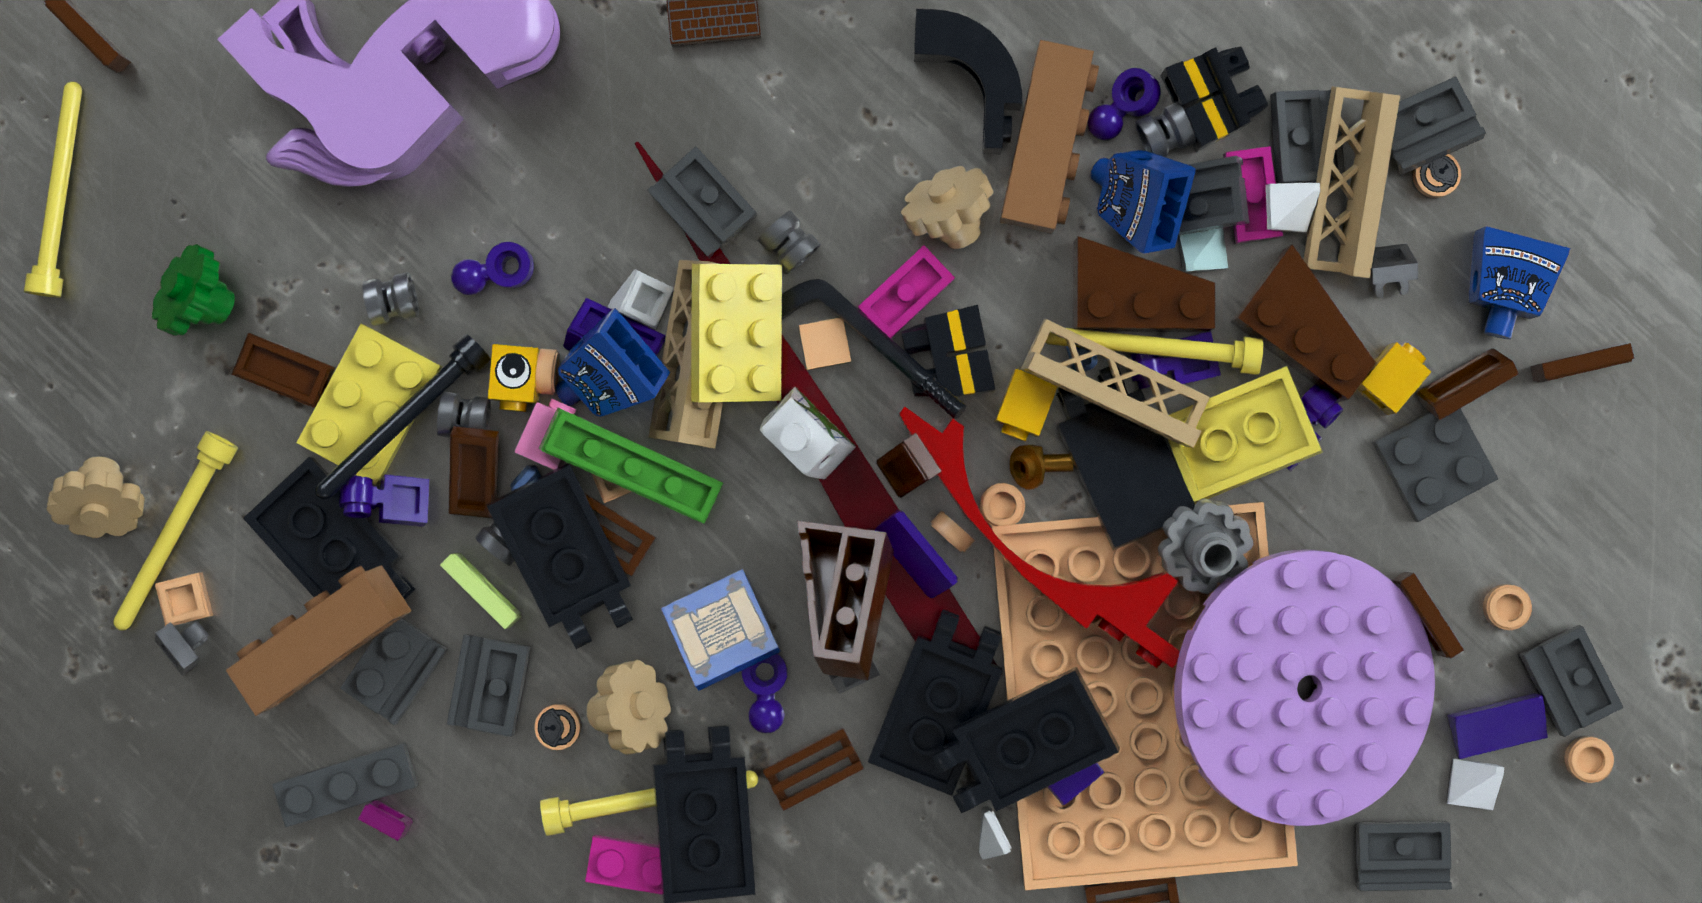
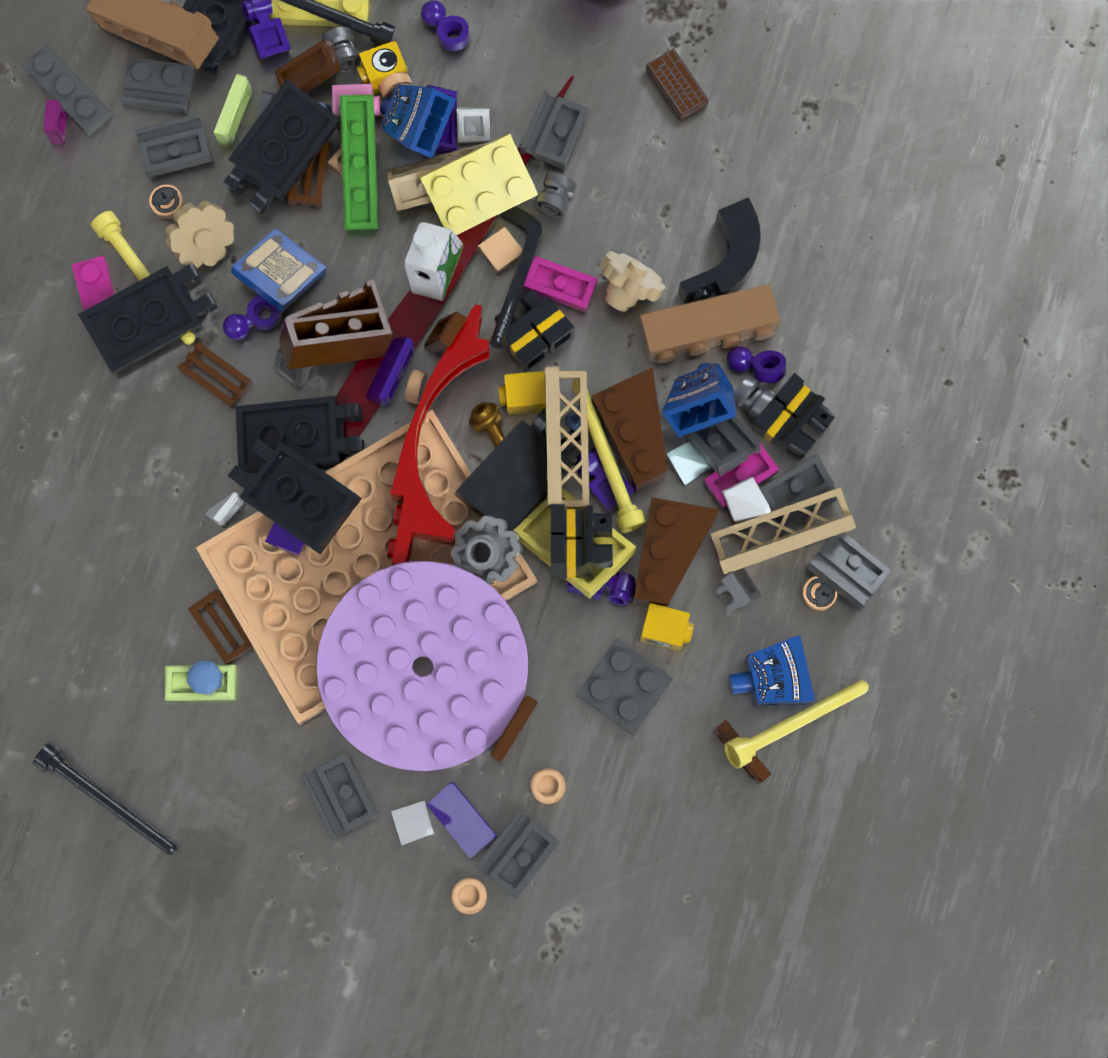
camera: 55 degrees right, 10 degrees down
light nougat tile [979,483,1025,526] -> none
reddish brown tile [1416,348,1519,420] -> none
none -> black hips [551,504,613,579]
none -> light yellow piece [724,680,869,769]

